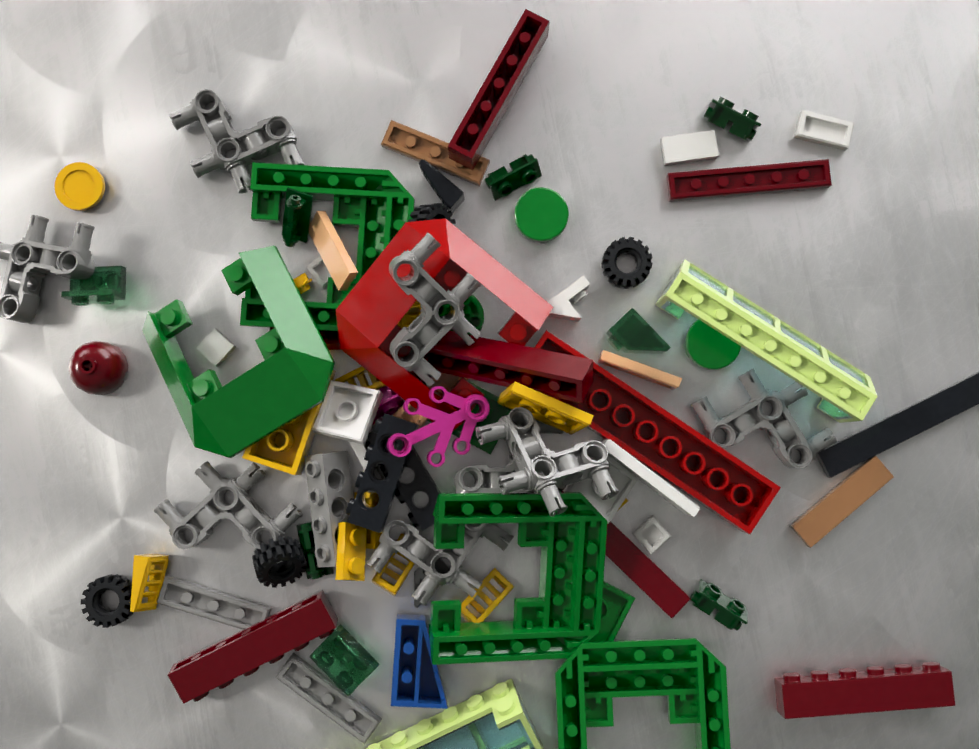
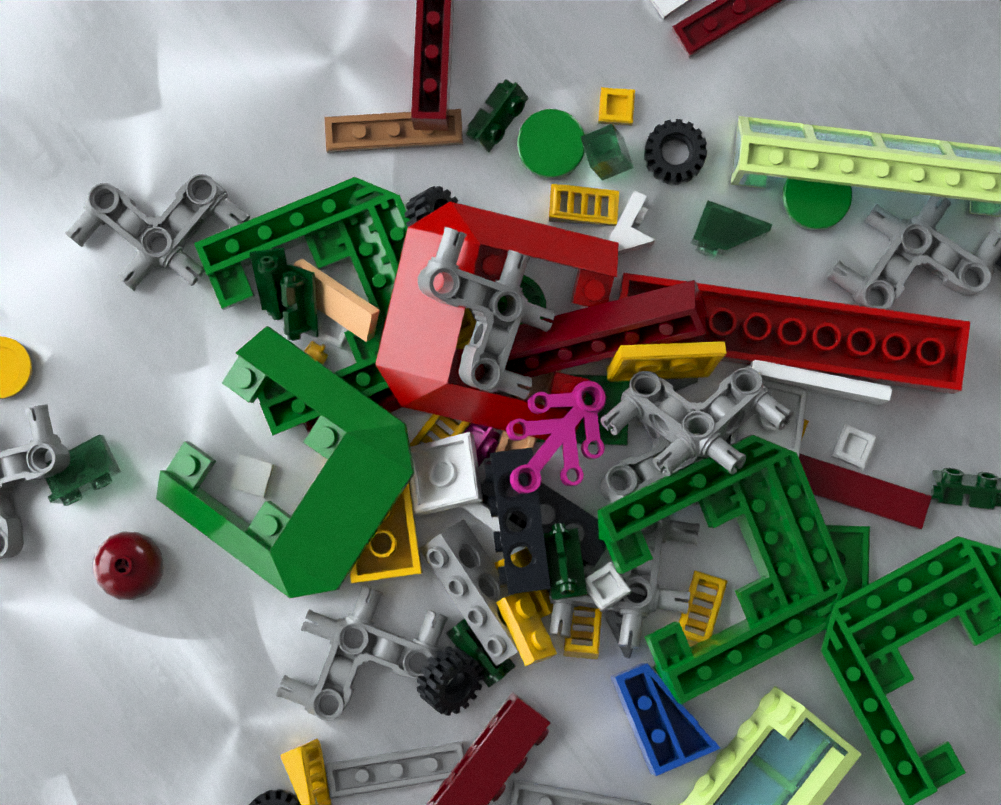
camera: 30 degrees left, 0 degrees up
clear green bracket [310,624,379,696] -> none
black slope [419,159,465,213] -> none
light nougat tile [598,350,682,390] -> none
none -> dark green hinge [280,264,319,341]
none -> dark green hinge [544,523,588,601]
none -> yellow slope [549,184,619,226]
none -> clear green brick [581,124,634,181]
none -> white tile [585,562,631,612]
none -> yellow tile [598,87,635,126]

